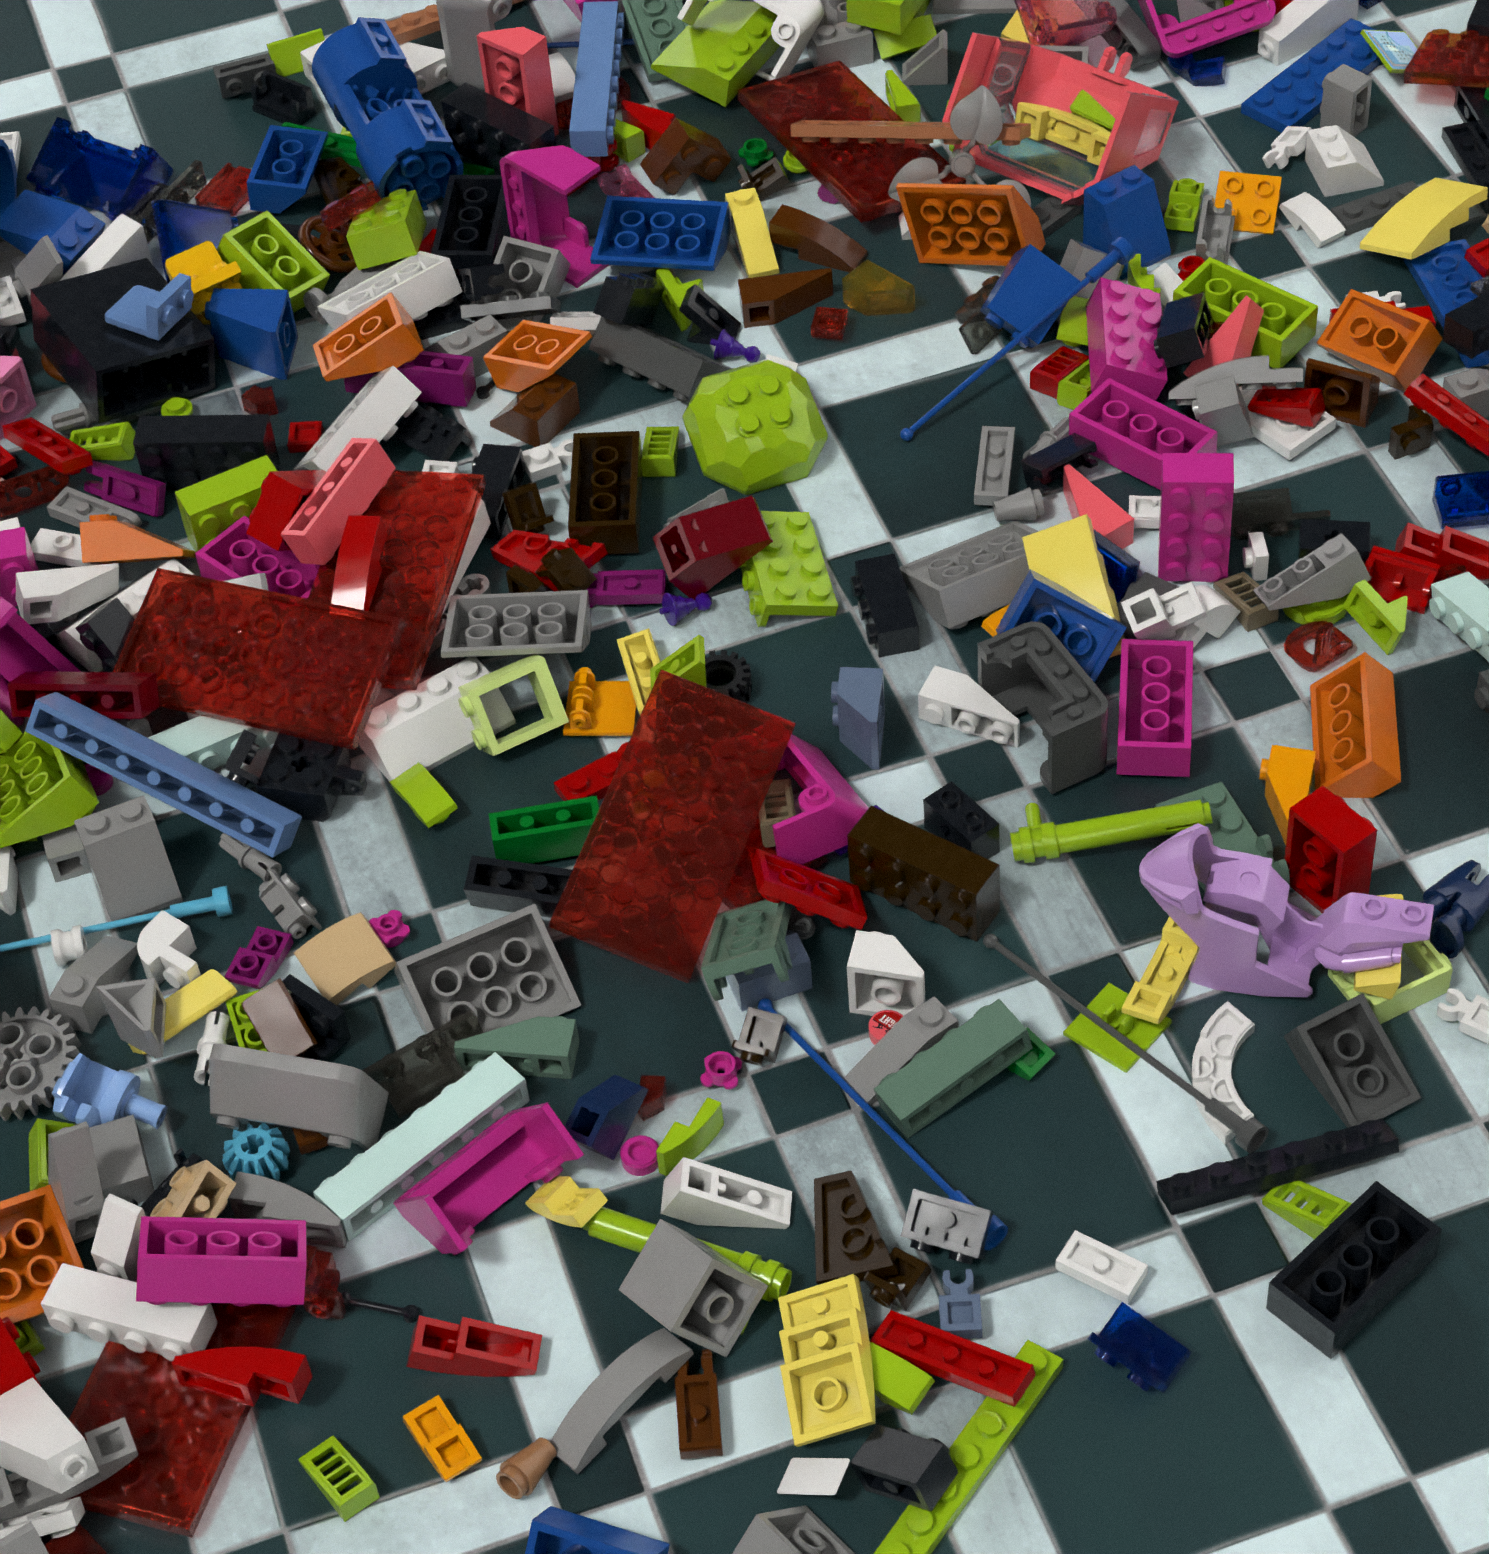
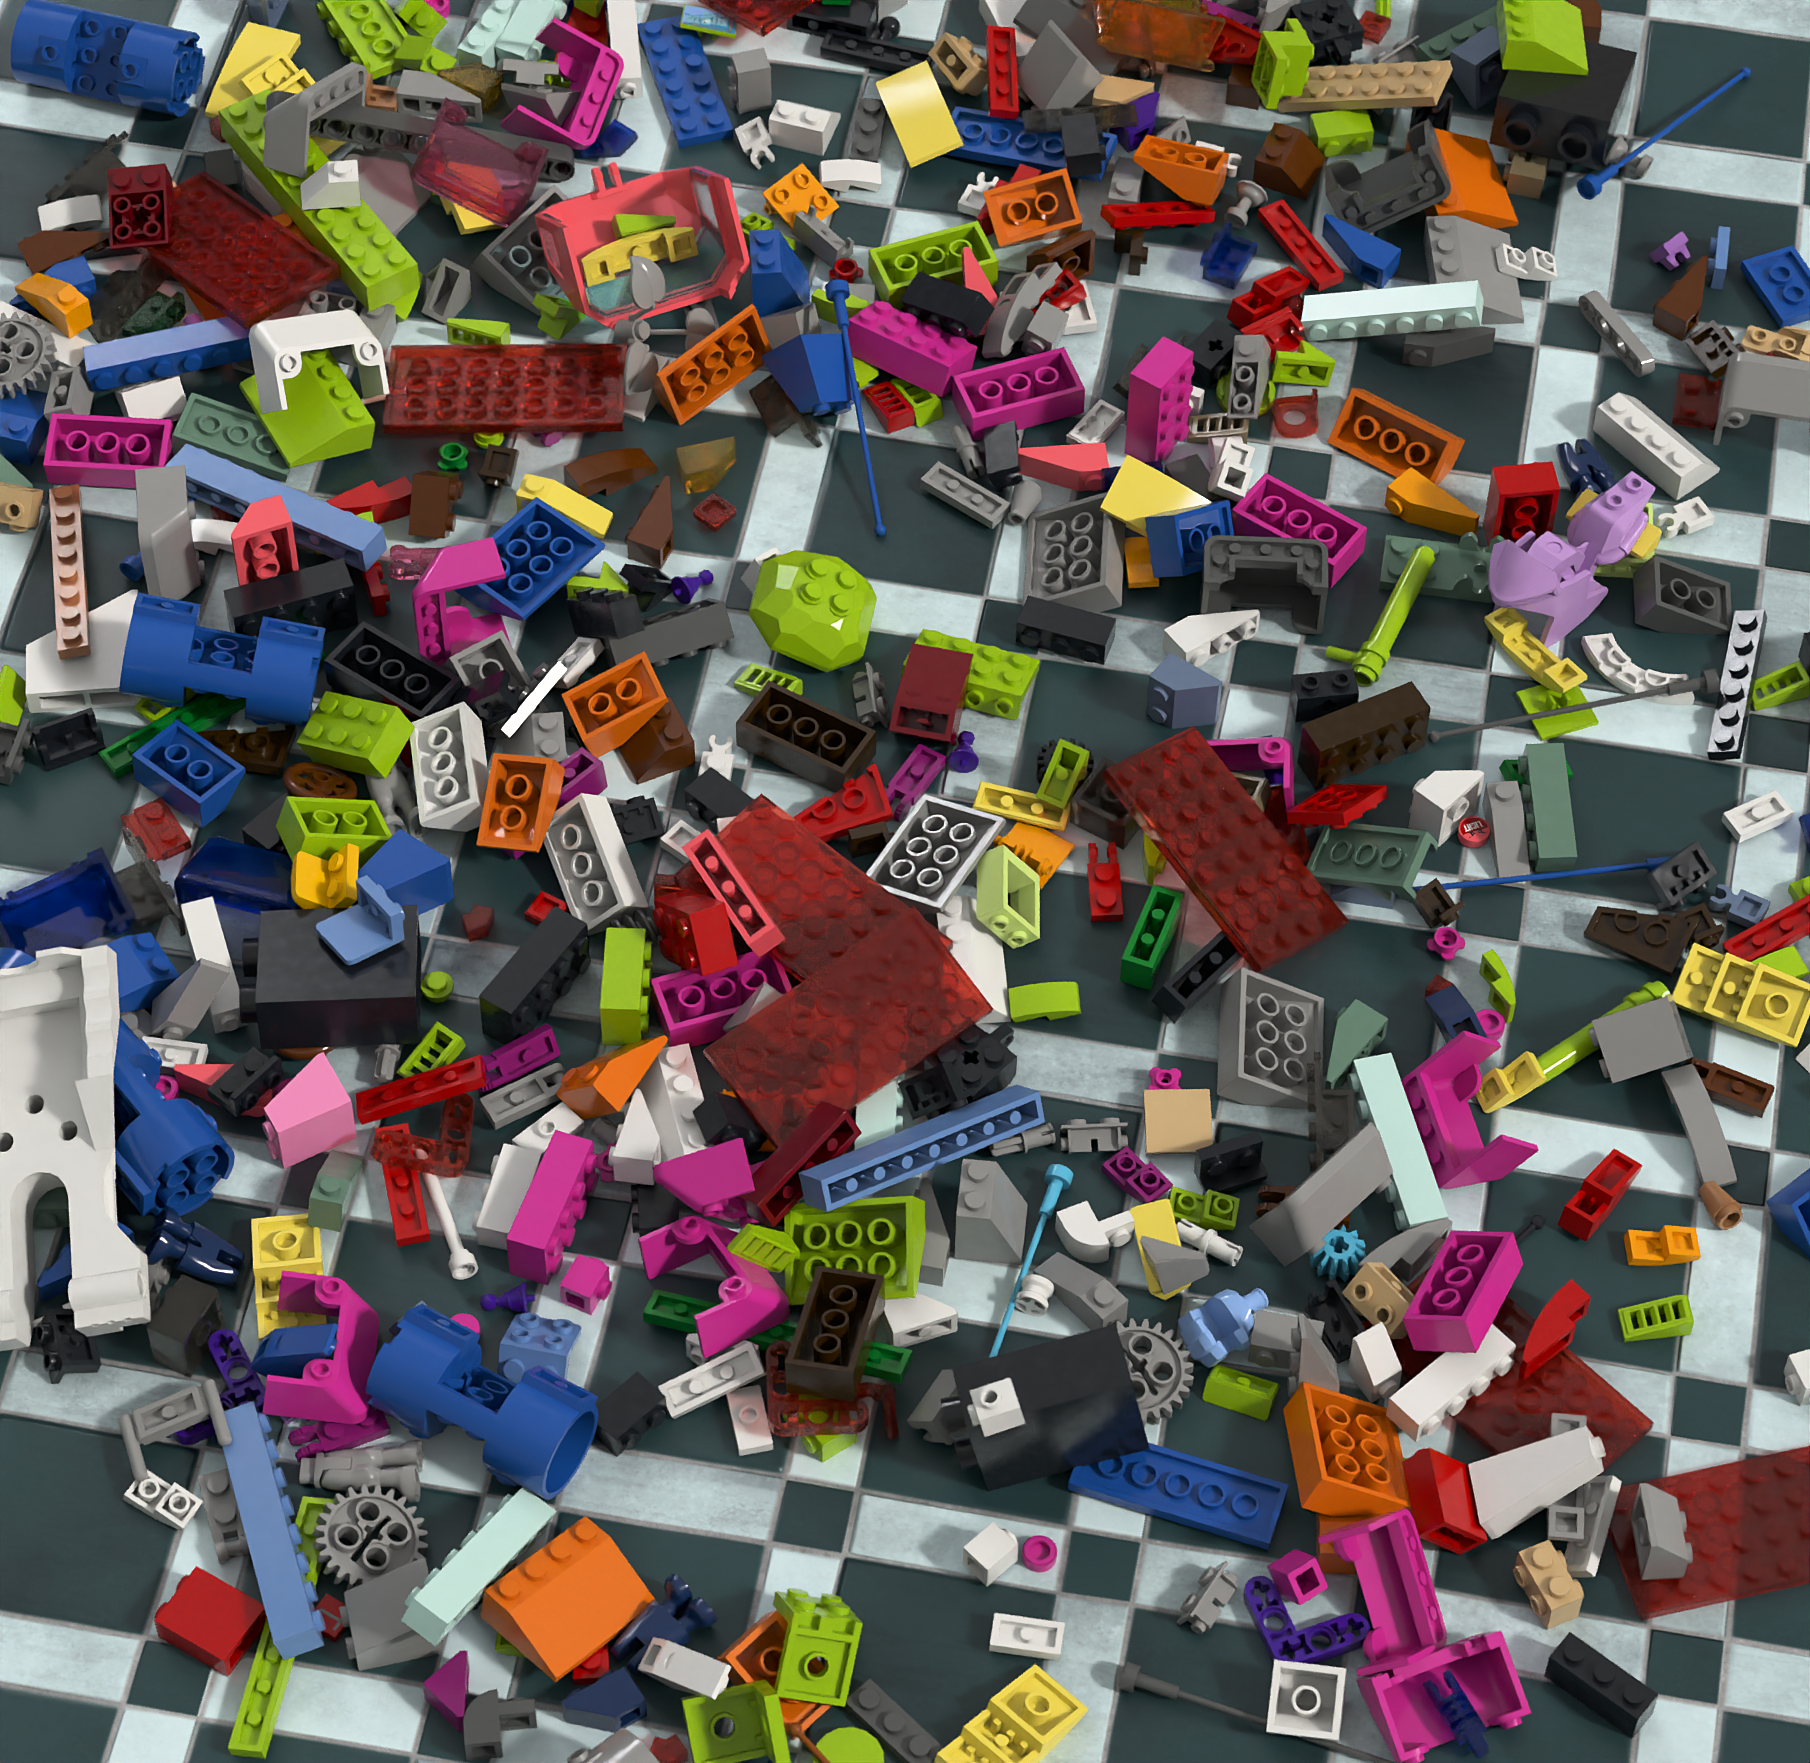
camera: 65 degrees left, 5 degrees up
slope [241,978,318,1057] -> none
clear red plate [320,180,382,232] -> none
red slope [330,515,388,622] -> none
dark brown bracket [502,482,554,533] -> none
dark brown bracket [535,548,596,591] -> none
white slope [660,1157,792,1229] -> none
nougat plate [790,120,1031,146] -> none

